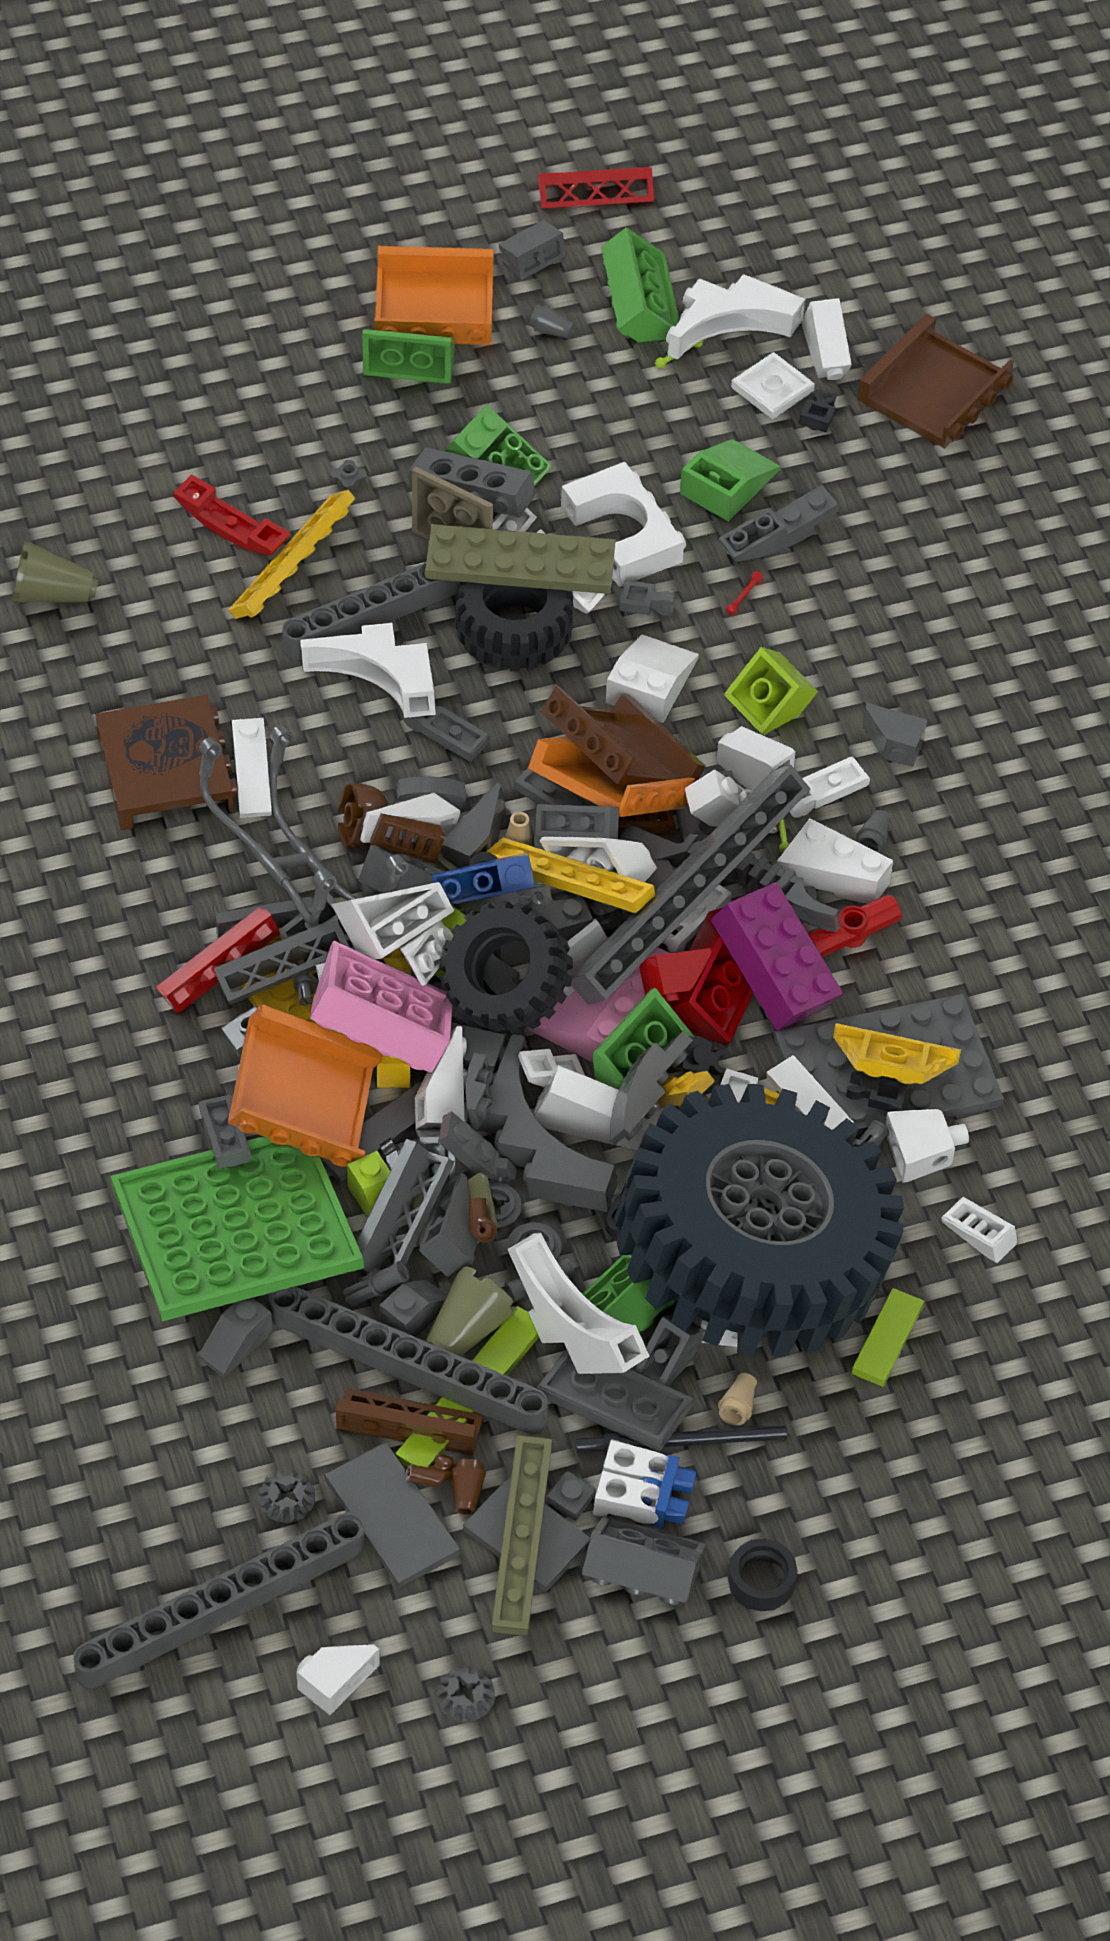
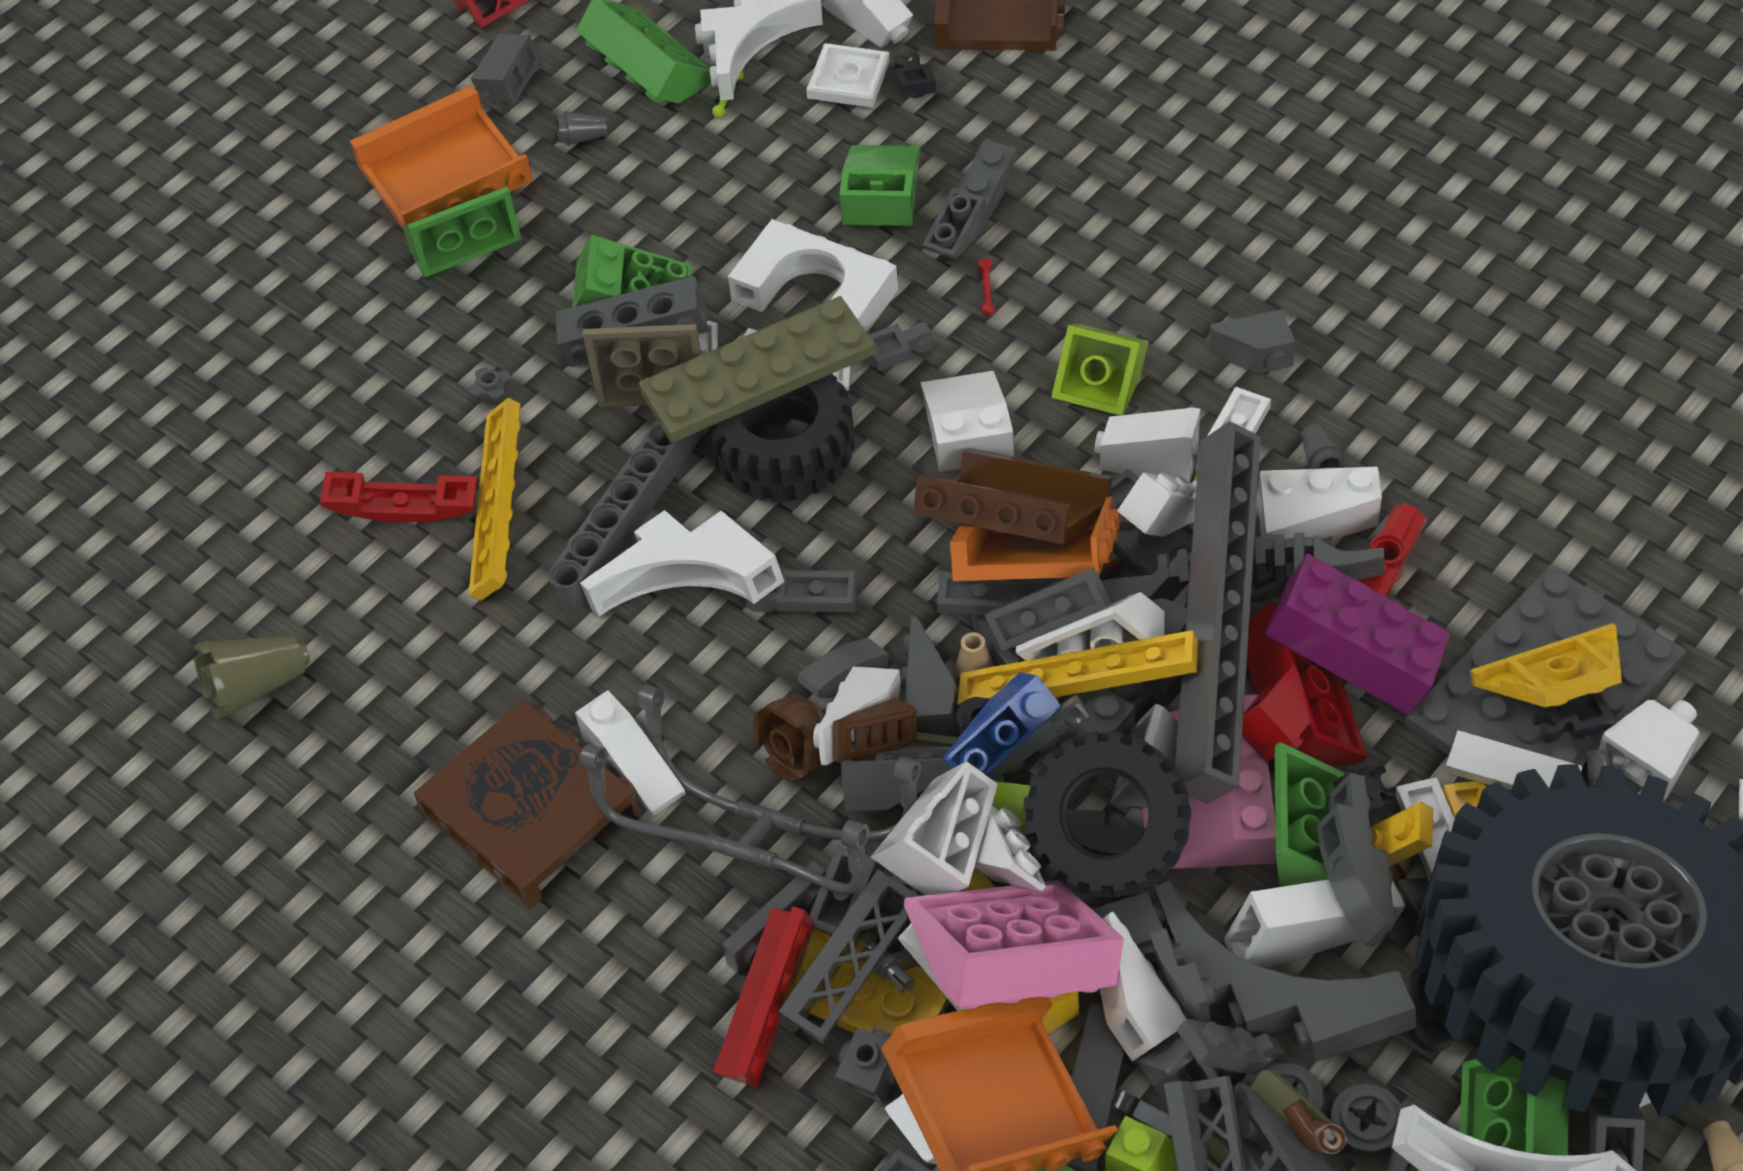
camera: 25 degrees left, 0 degrees up
white slope [518,1049,585,1087] -> none

